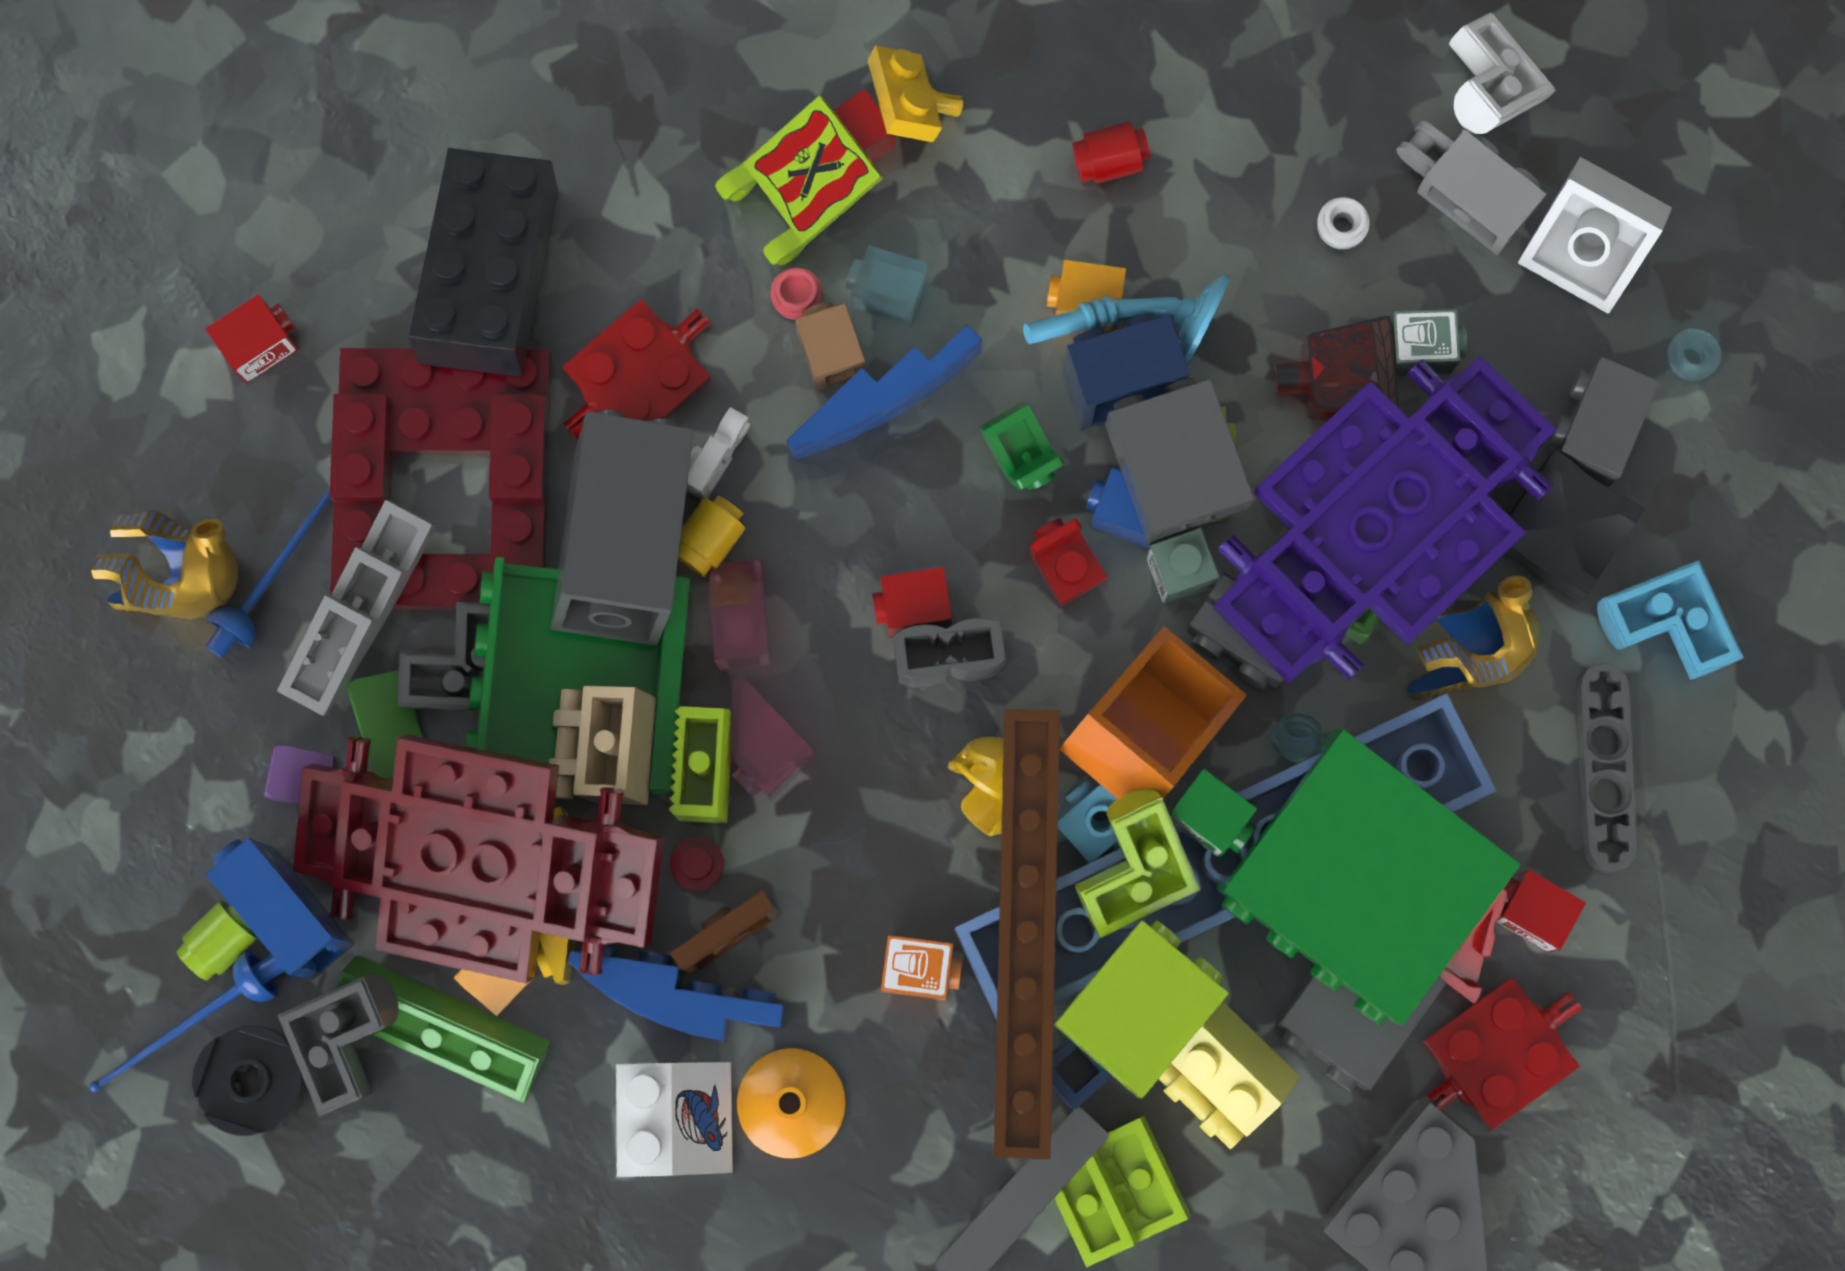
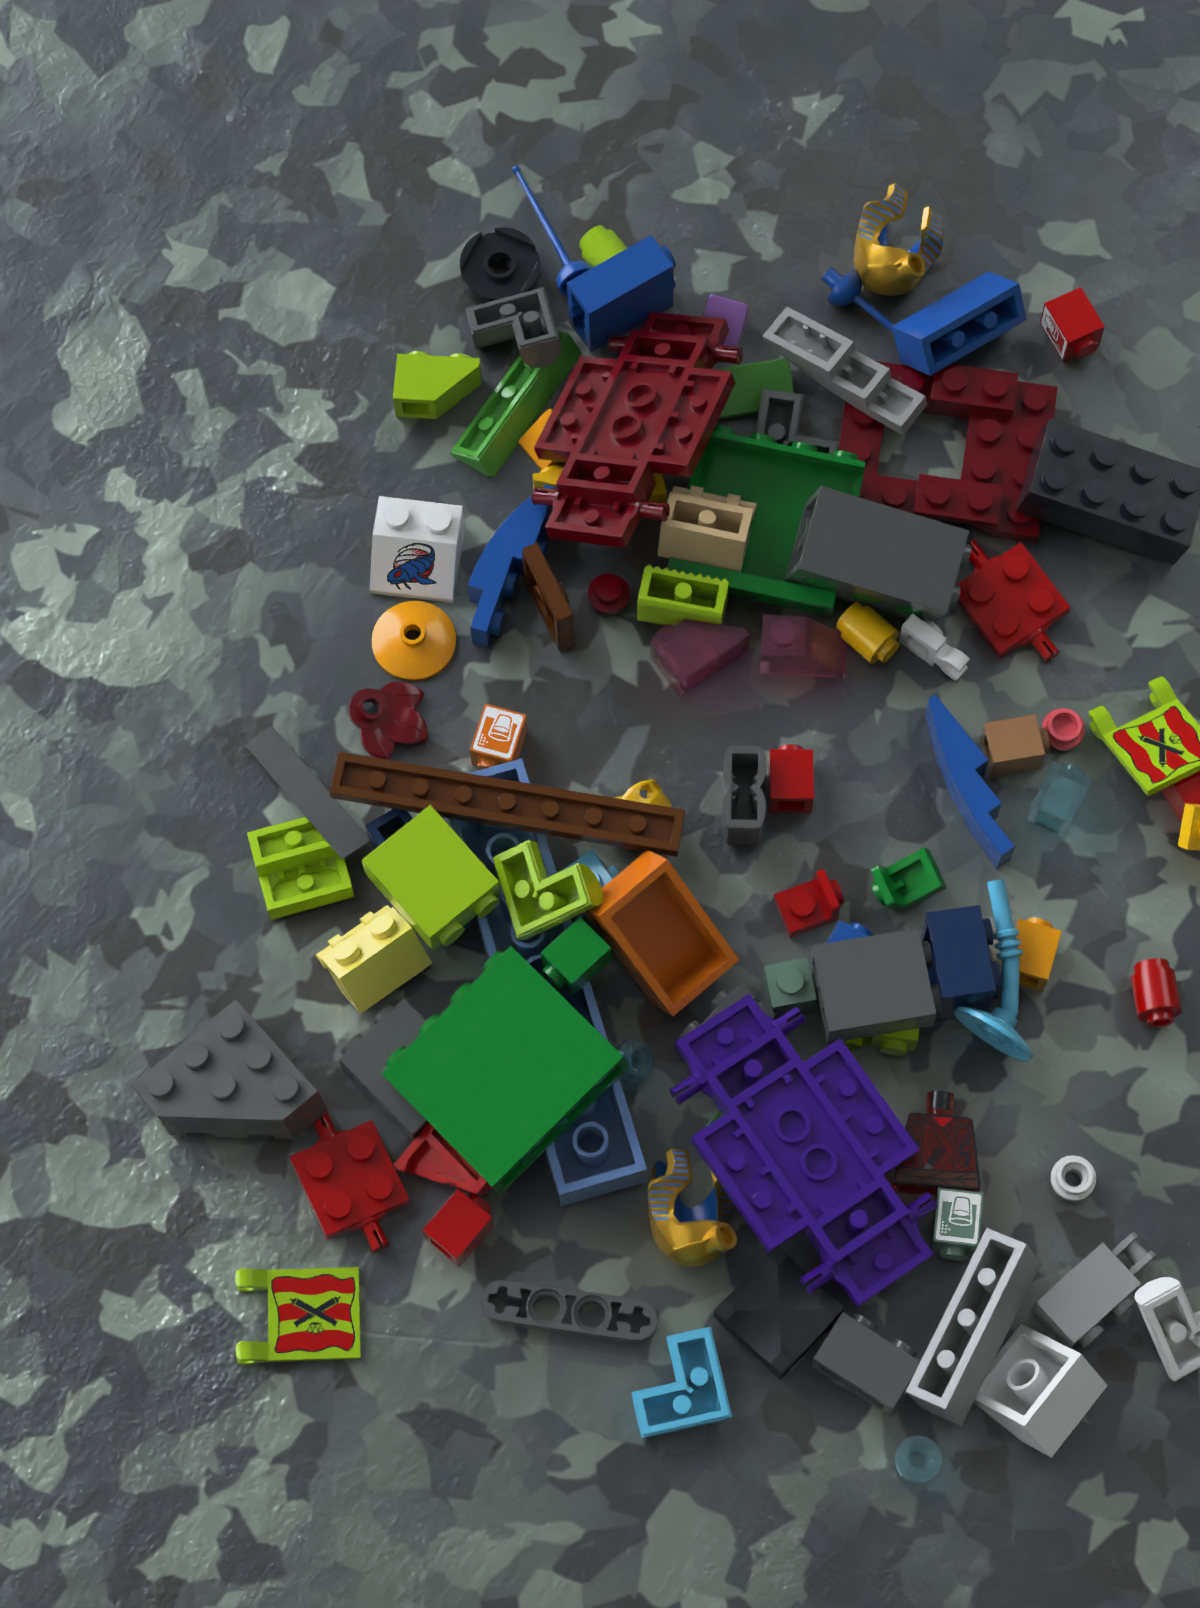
camera: 100 degrees right, 10 degrees down
none -> flag [235,1267,361,1365]
none -> dark red plate [348,682,428,760]
none -> lime slope [393,351,482,419]
none -> blue brick [892,271,1027,376]
none -> light grey brick [906,1228,1041,1426]

